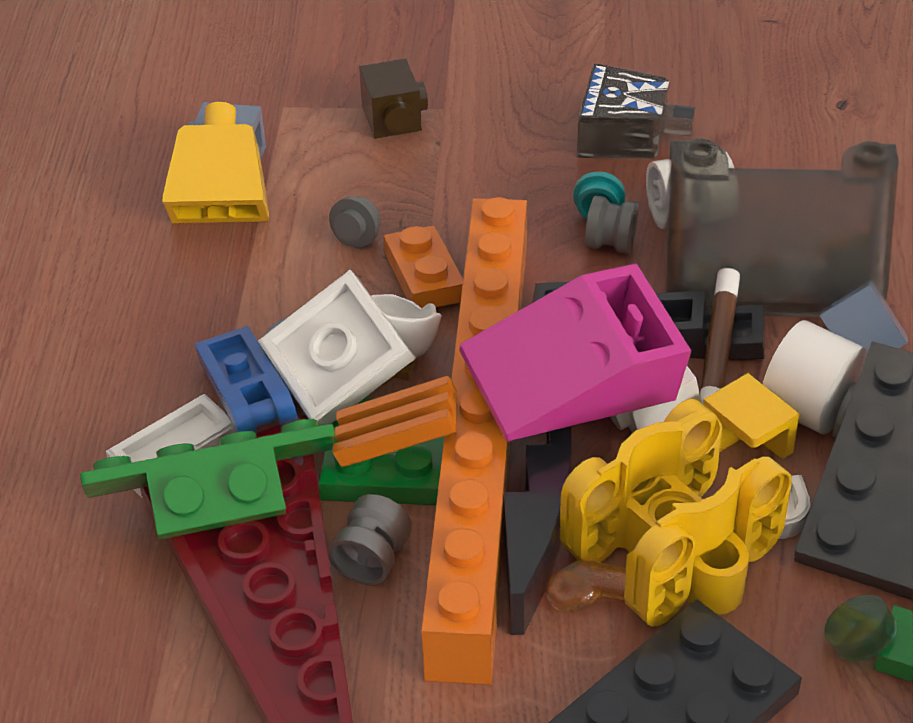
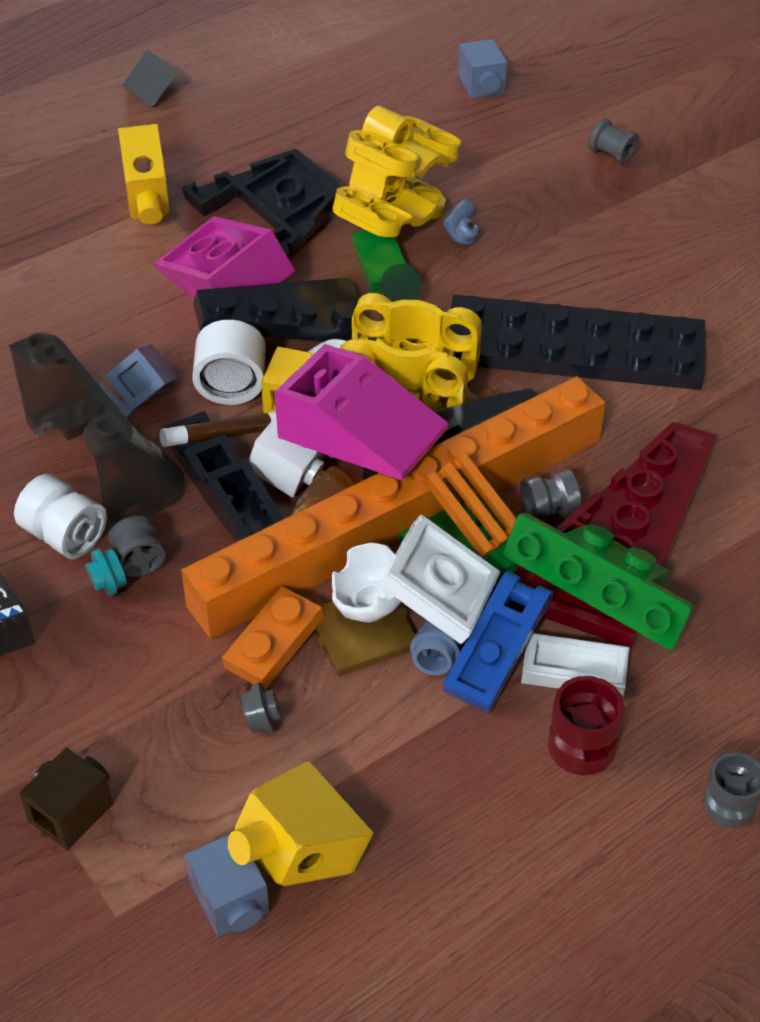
camera: 130 degrees left, 5 degrees up
none -> dark red wheel [548,676,625,776]

